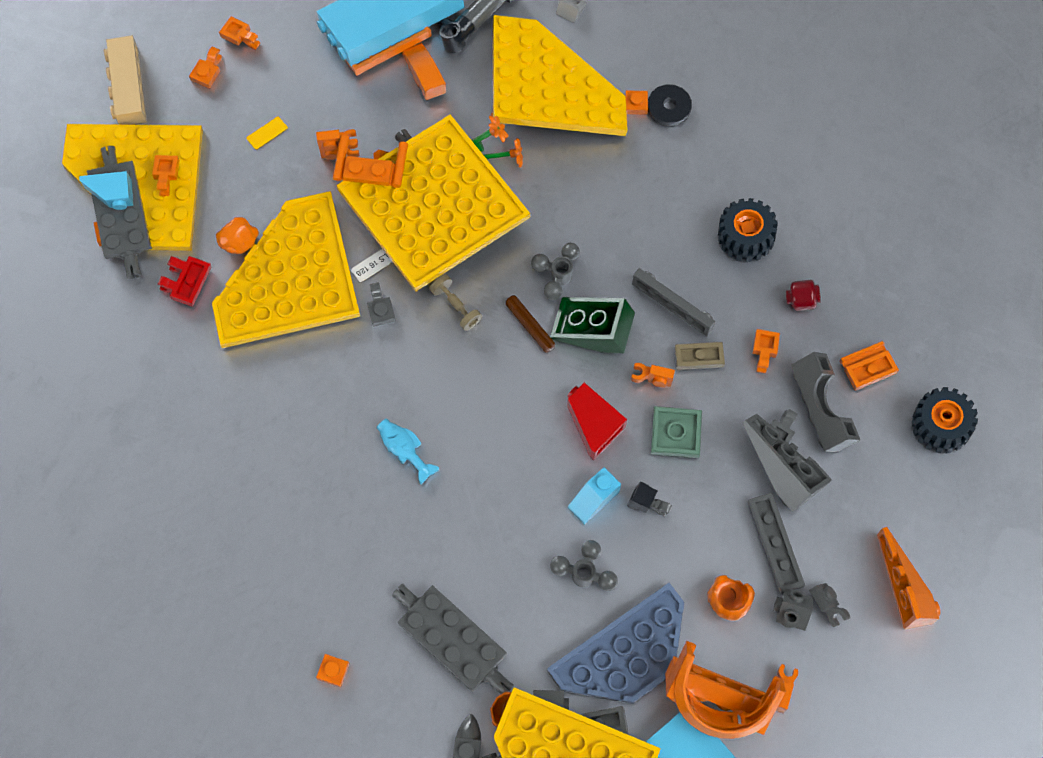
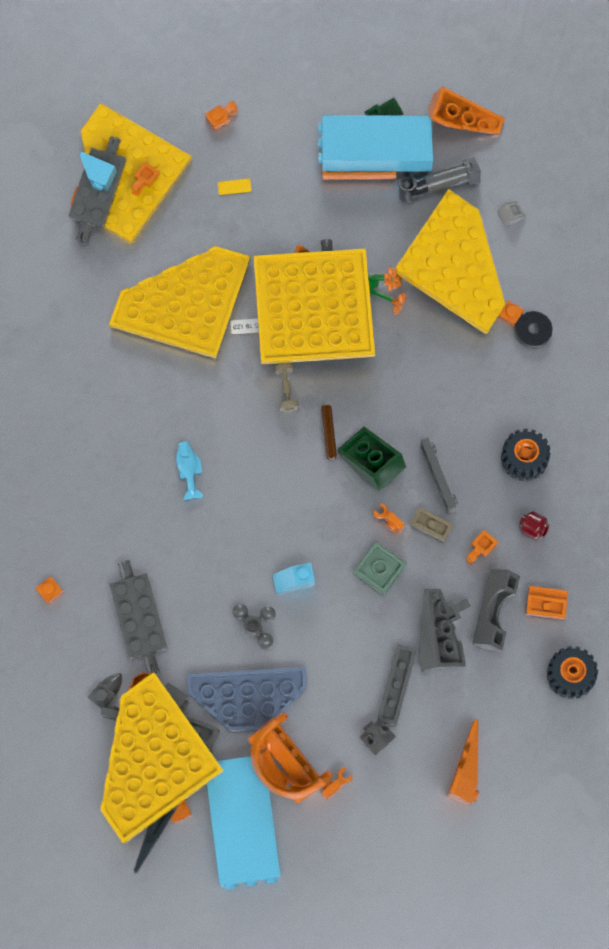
camera: 30 degrees right, 5 degrees up
tan brick [104,35,147,125] -> none
red plate [158,256,212,307] -> none
orange hair [216,217,259,254] -> none
orange plate [219,16,261,50] -> none
orange plate [316,129,360,160] -> none
orange plate [333,135,408,188] -> none
dark grey plate [367,282,396,327] -> none
orange slope [402,43,446,100] -> none
dark grey piece [531,242,580,300] -> none
red slope [567,382,627,460] -> none
black piece [627,481,672,517] -> none
orange hair [707,575,755,621] -> none
dark grey plate [809,583,850,627] -> none

